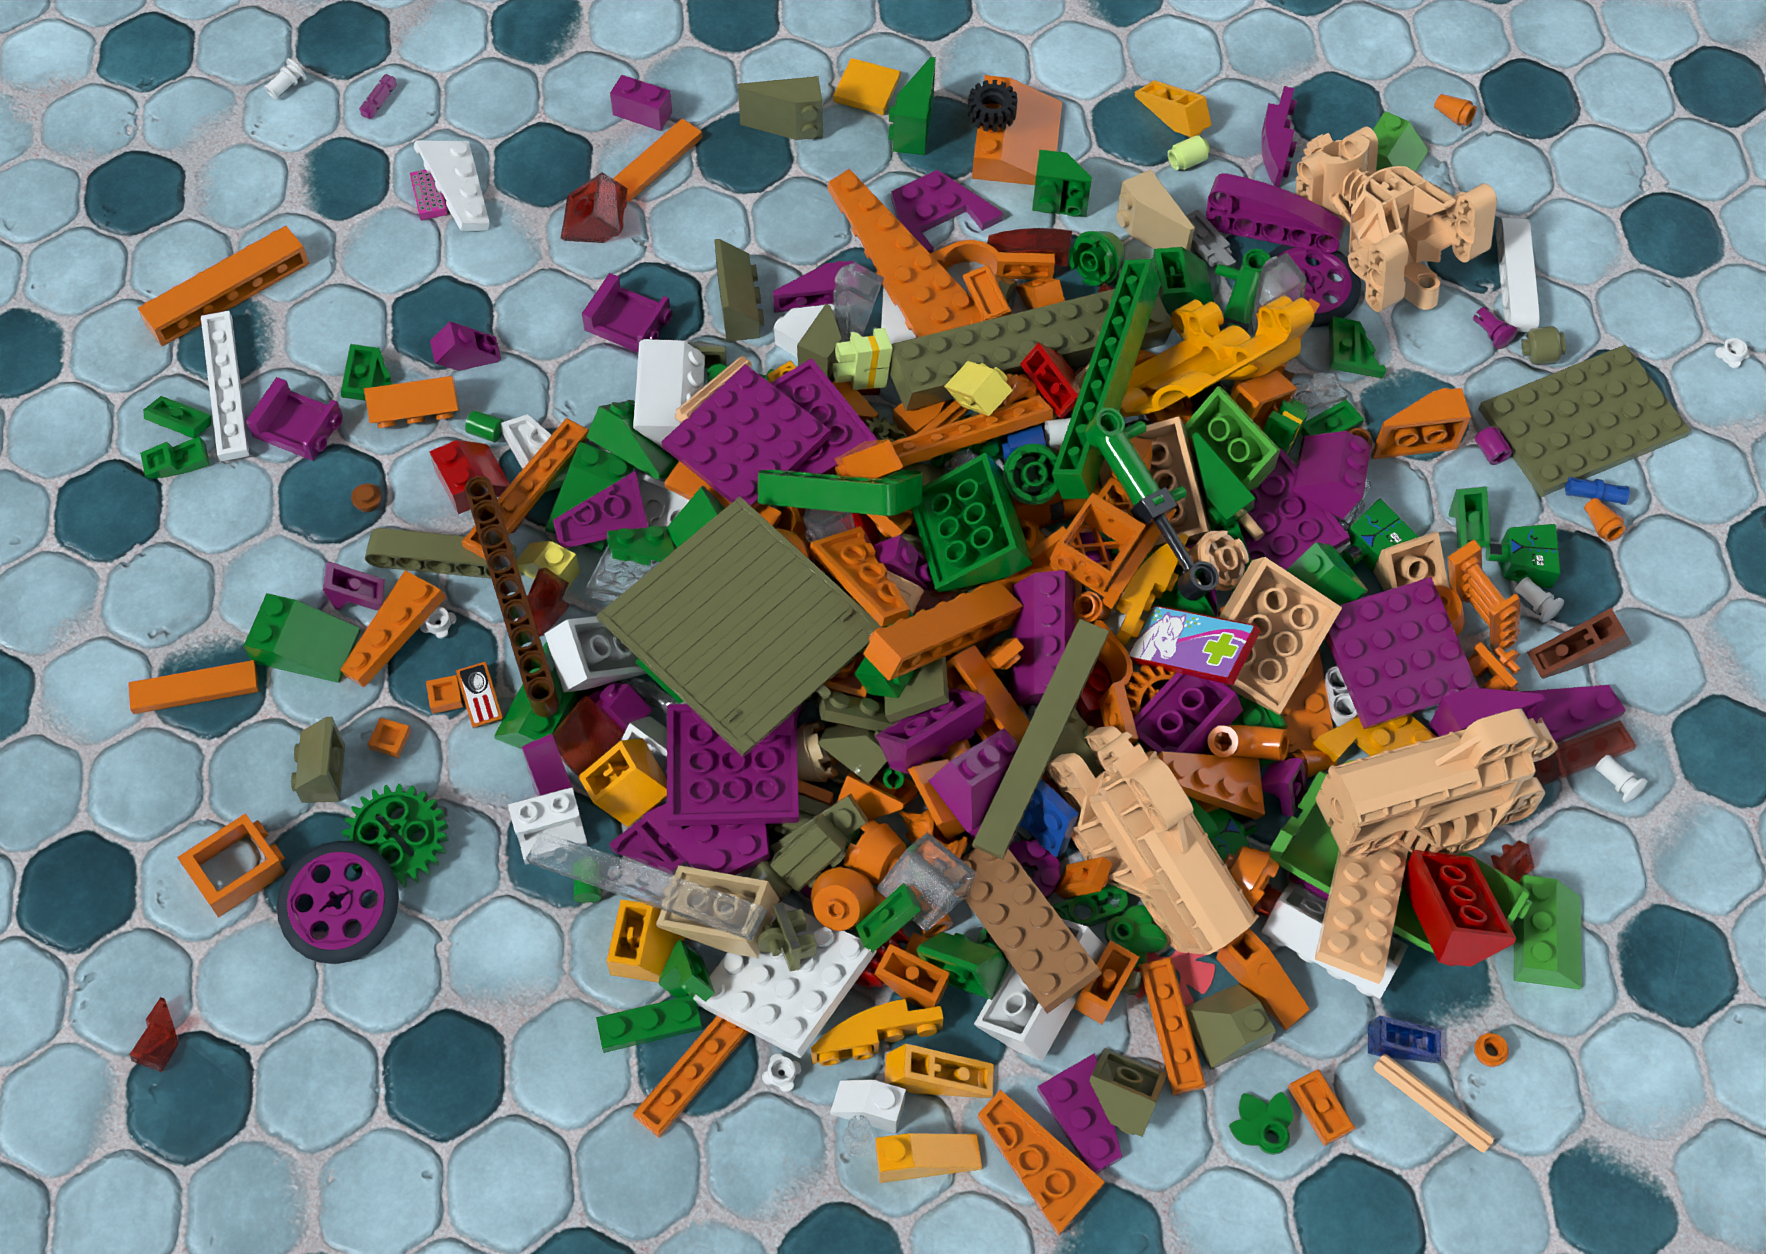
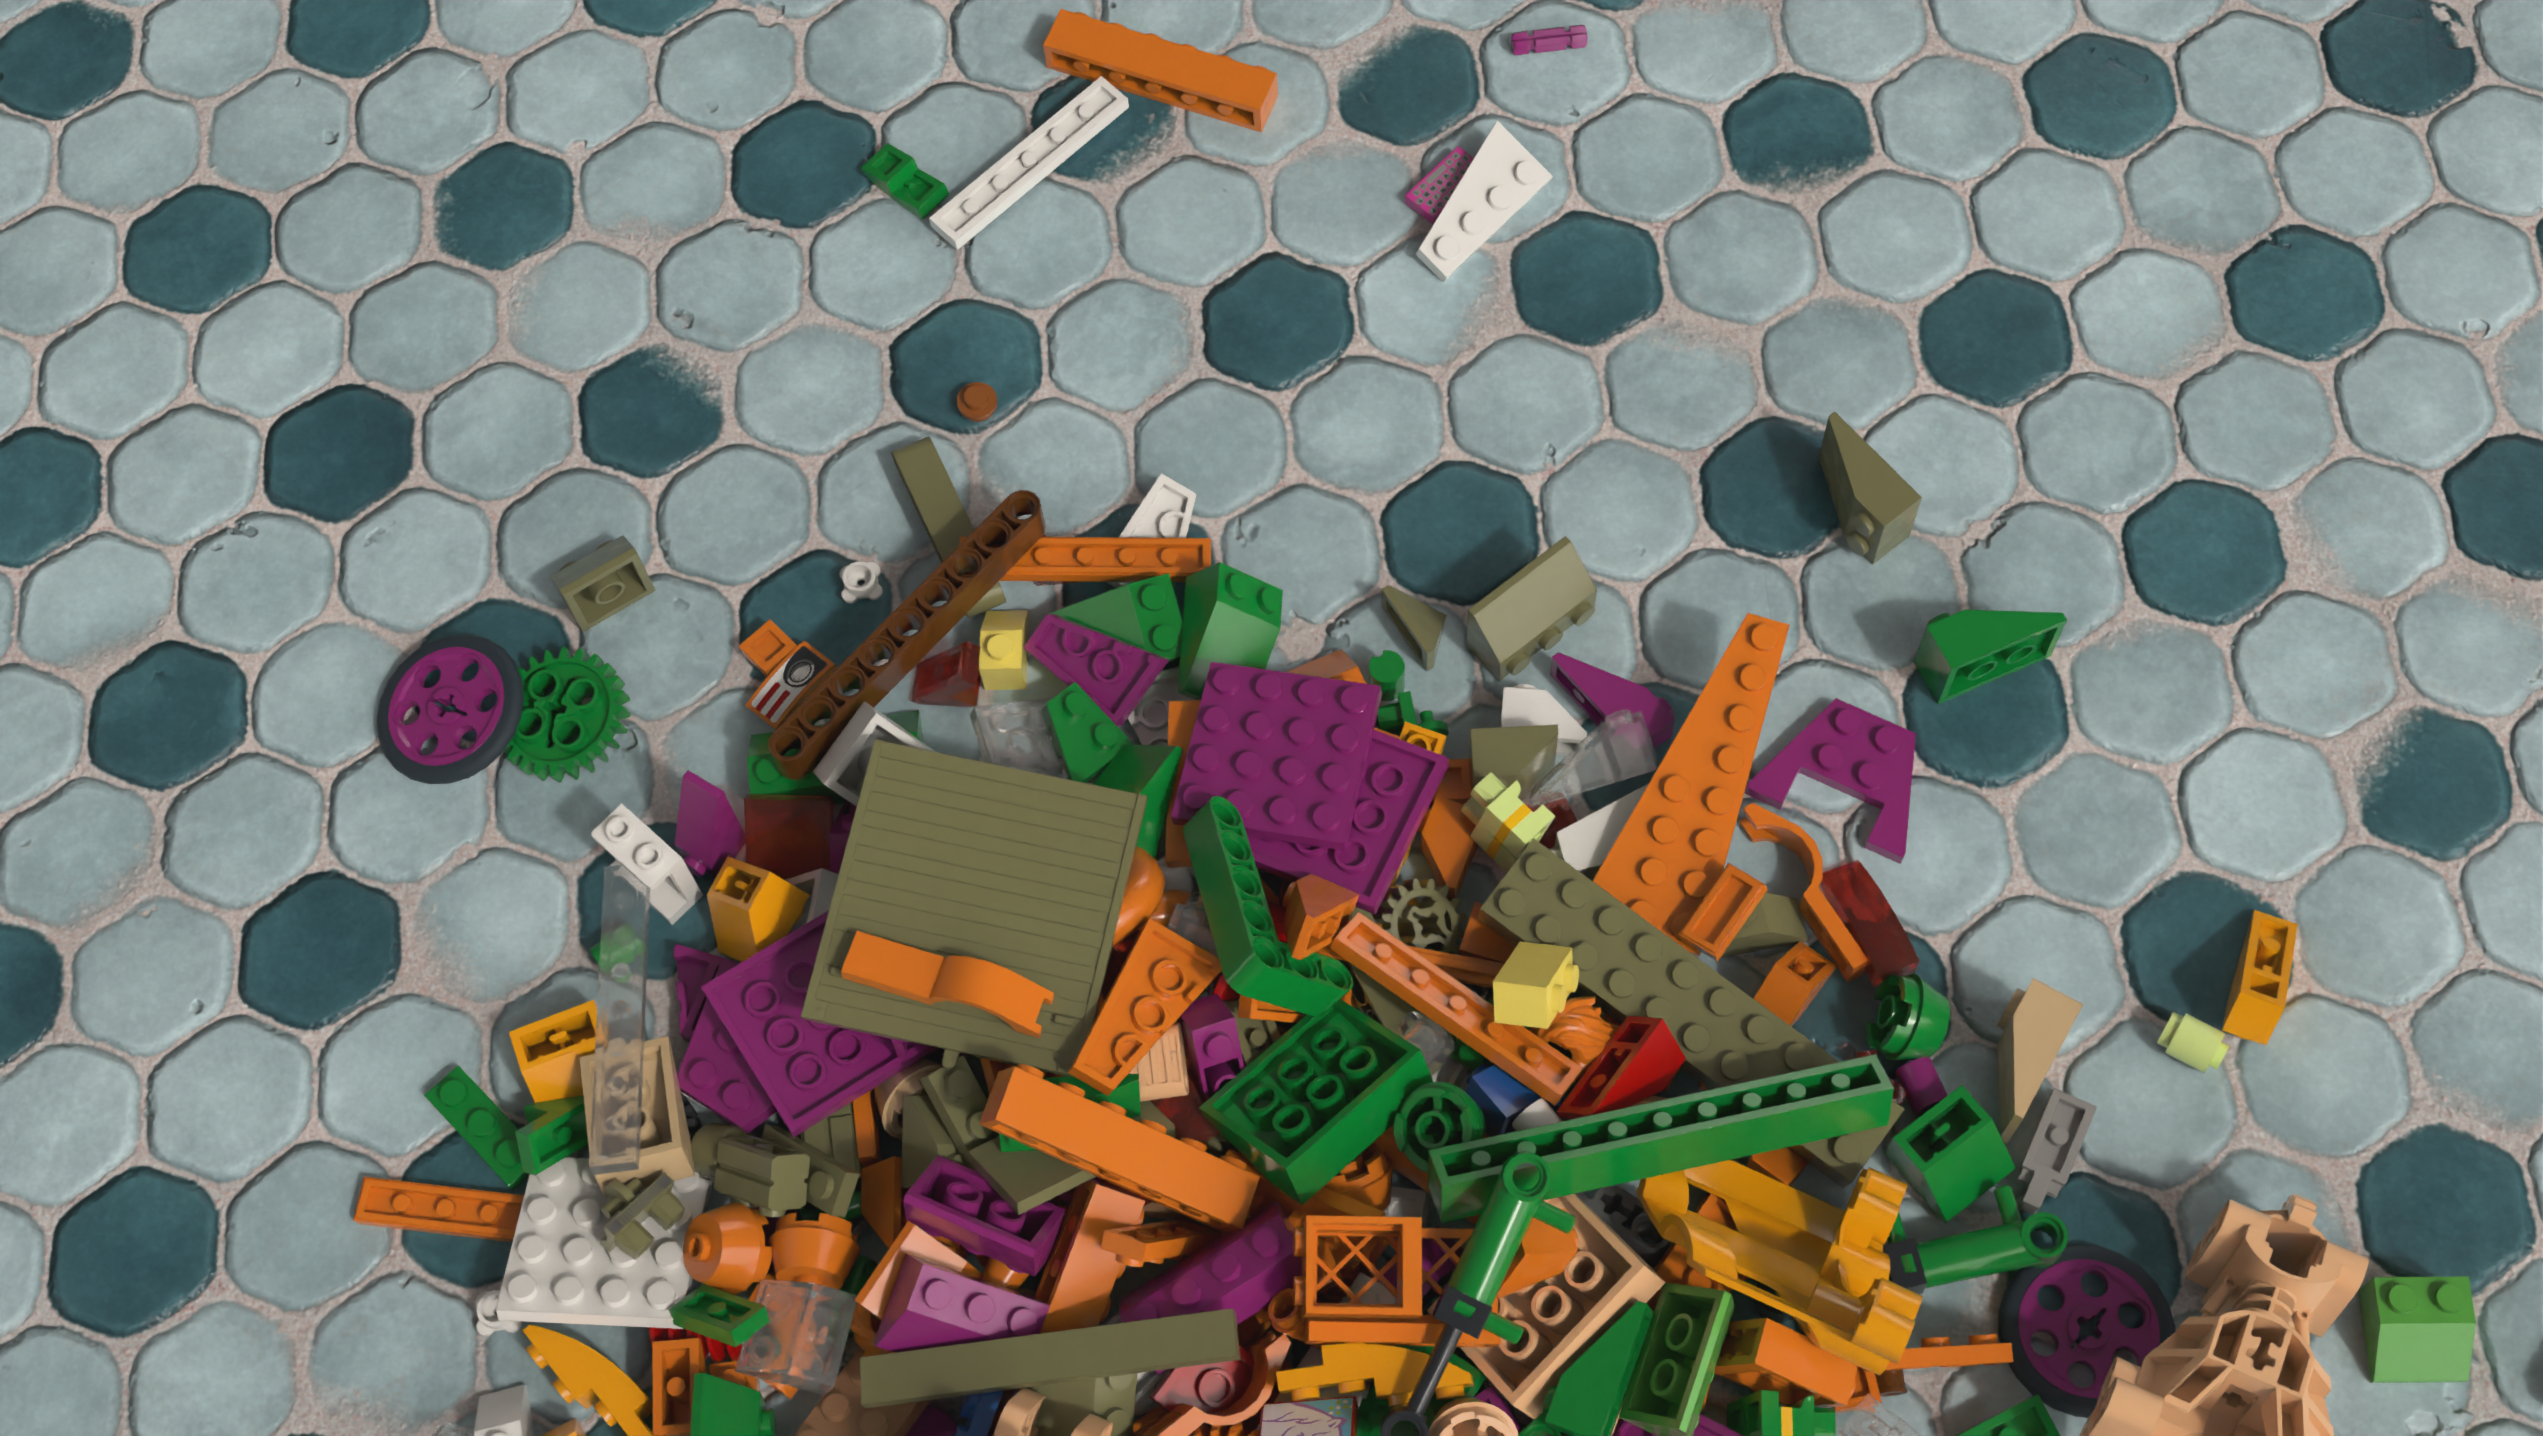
camera: 65 degrees right, 5 degrees up
orange tile [129,660,259,714] -> none
clear red slope [129,997,179,1072] -> none
green plate [143,396,211,439] -> none
orange window [177,813,286,918] -> none
green slope [243,593,361,683] -> none
magenta panel [246,377,343,461] -> none
magenta slope [323,561,385,611] -> none
orange wing [340,570,447,688] -> none
green wing [341,344,392,401] -> none
orange brick [364,376,460,428] -> none
orange plate [367,717,411,758] -> none
red slope [429,440,510,515] -> none
magenta slope [430,321,501,371] -> none
green piece [465,410,504,443] -> none
clear red slope [561,172,628,243] -> none
magenta panel [582,273,672,353] -> none
orange tile [609,118,703,202] -> none
magenta brick [610,75,672,131] -> none
white slope [633,339,705,450] -> none
light nougat axle [675,356,752,423] -> none
light orange tile [833,58,901,115] -> none
black tyre [968,80,1018,132] -> none
orange slope [972,75,1062,185] -> none
green slope [1032,150,1092,217] -> none
magenta beam [1206,173,1345,253] -> none
clear slope [1252,252,1307,337] -> none
magenta slope [1261,86,1297,188] -> none
none -> orange piece [841,931,1054,1038]

